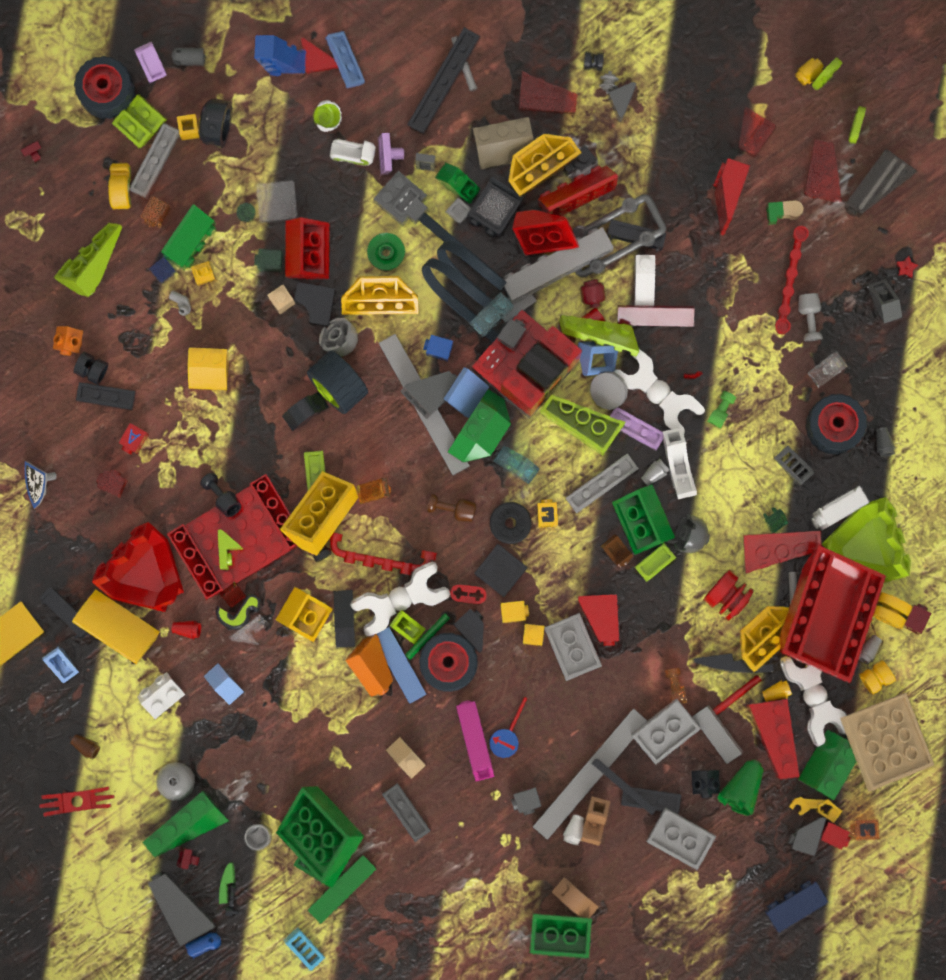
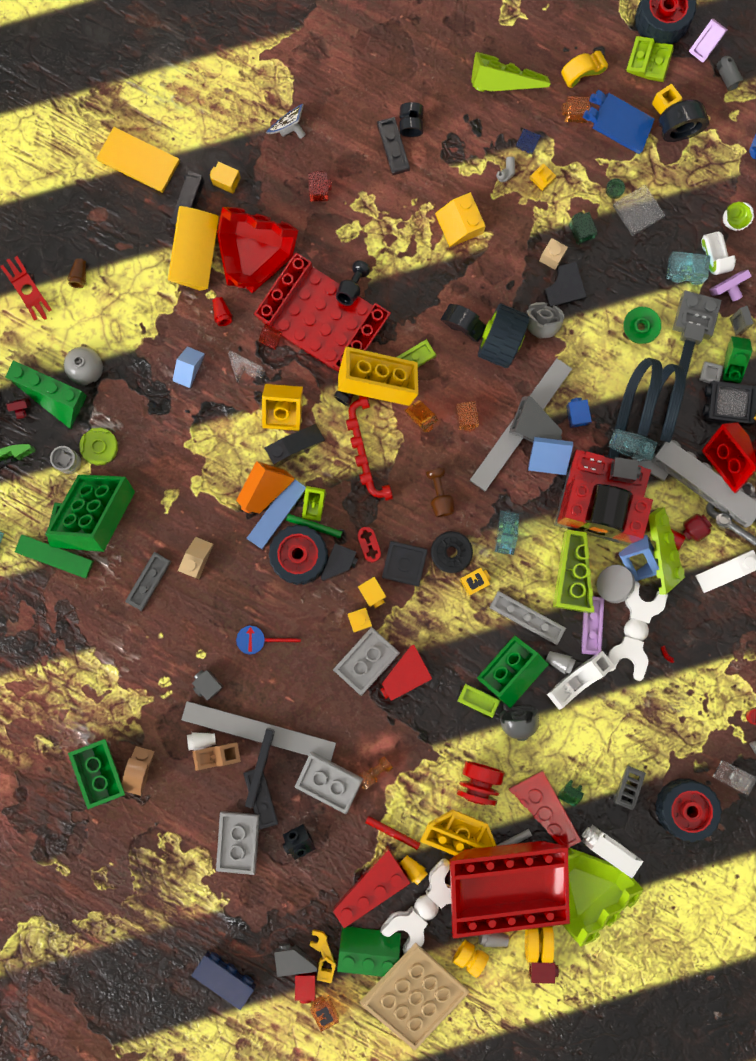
camera: 65 degrees right, 0 degrees up
light blue slope [42,647,79,683] -> none
orange brick [53,326,83,356] -> none
red brick [119,423,149,455] -> none
light grey tile [129,123,179,199] -> none
white bracket [137,672,185,719] -> none
green slope [161,204,216,271] -> none
animal [215,594,263,630] -> none
lime slope [218,530,243,570] -> none
red slope [285,217,329,279] -> none
yellow wedge [341,276,418,315] -> none
white piece [350,562,451,636] -> none
green wedge [447,389,511,463] -> none
dark pink slope [456,701,494,782] -> none
reddish brown bracket [601,534,634,568] -> none
tile [617,305,694,327] -> none
black slope [692,654,774,674] -> none
light grey tile [693,705,743,764] -> none
bright green leg [707,391,737,429] -> none
green cone [717,760,764,816] -> none
dark grey cone [876,427,896,457] -> none
none -> lime tile [79,427,118,466]
none -> yellow brick [210,162,241,194]
none -> clear orange brick [455,401,479,431]
none -> blue tile [583,90,655,154]
none -> clear light blue brick [666,251,710,285]

